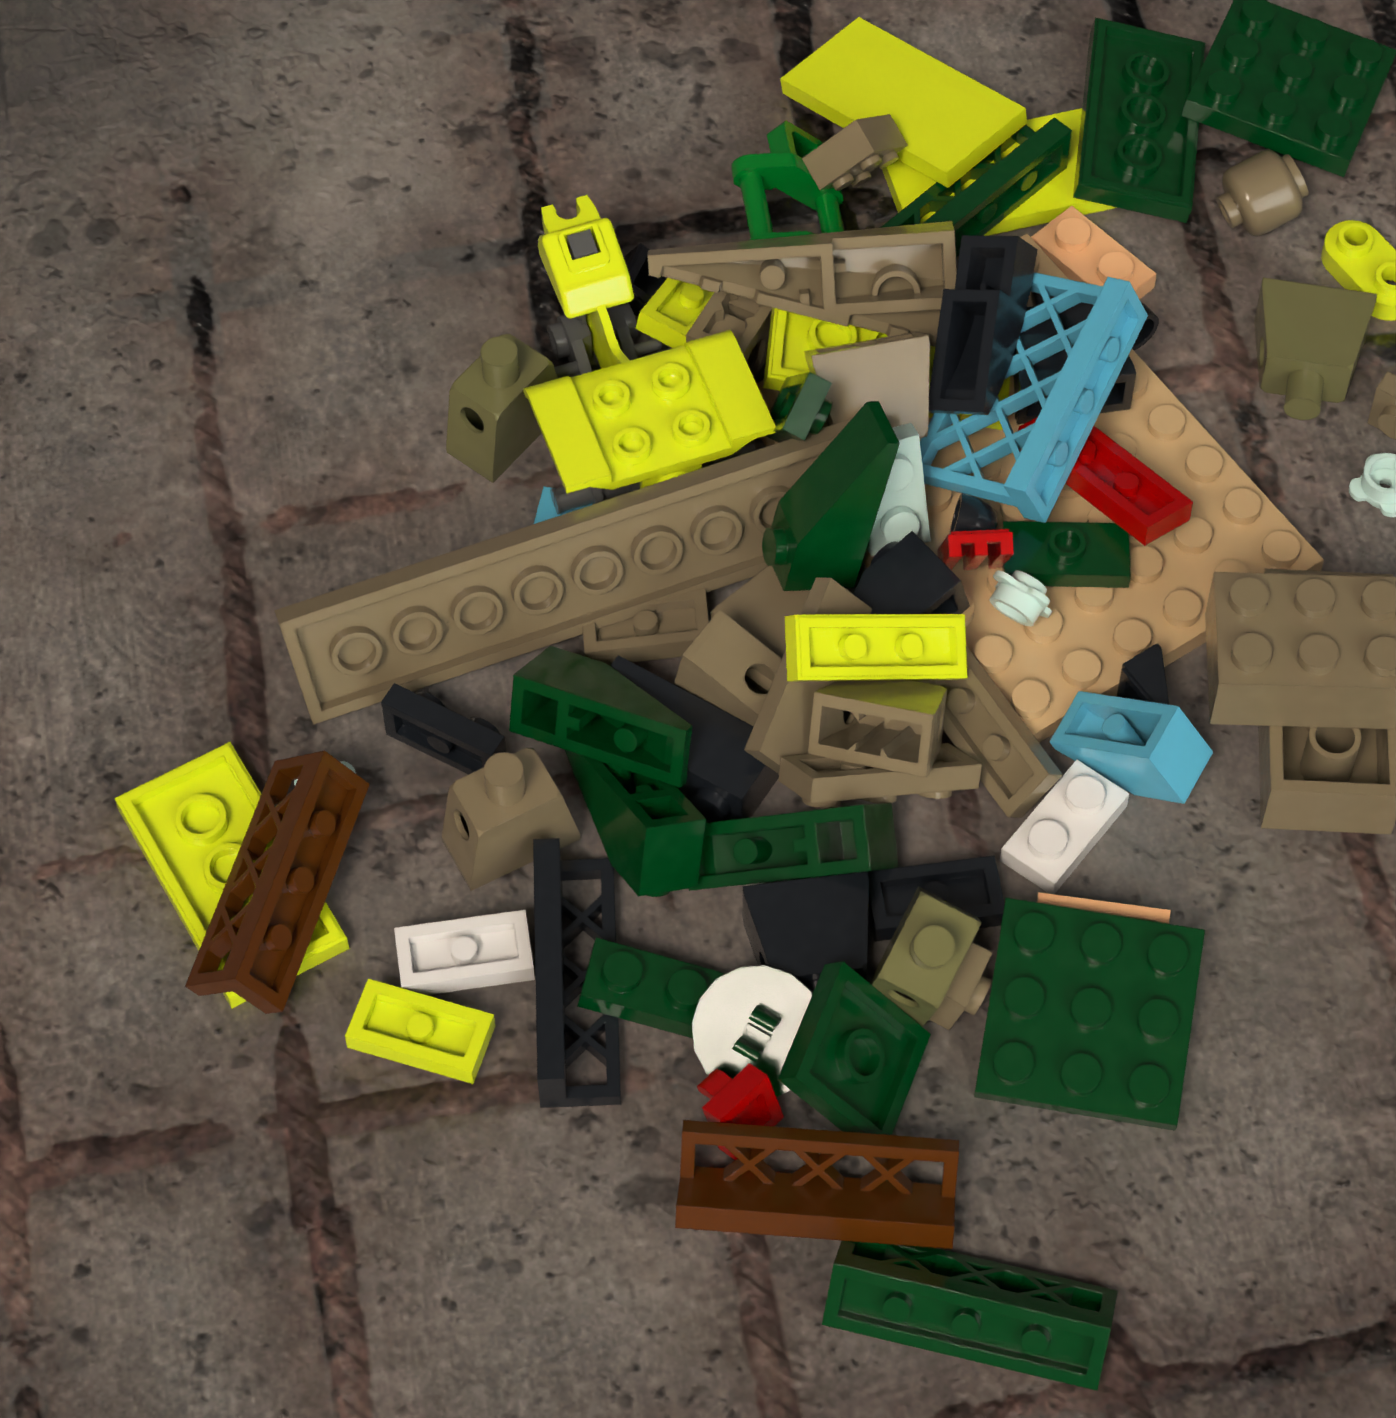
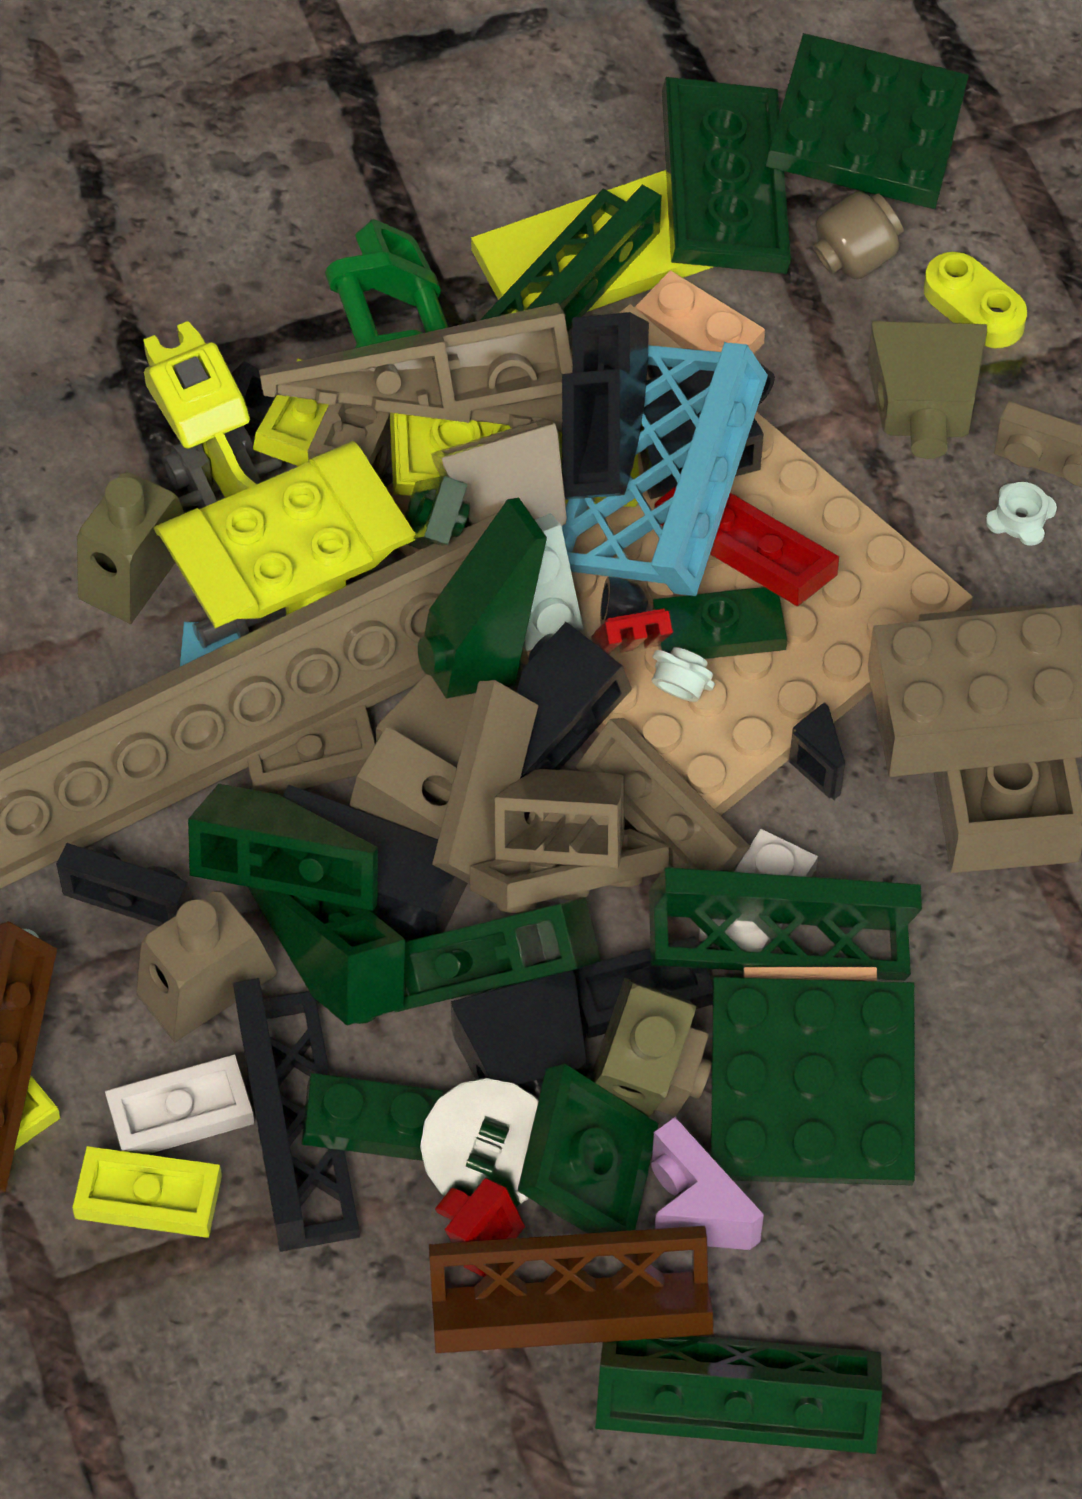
camera: 10 degrees left, 0 degrees up
neon yellow tile [780,17,1027,188] -> none
neon yellow tile [784,614,968,682] -> none
dark tan piece [802,114,908,191] -> none
medium azure slope [1049,691,1213,804] -> none
none -> dark green fence [649,867,922,981]
none -> lavender slope [651,1117,764,1250]

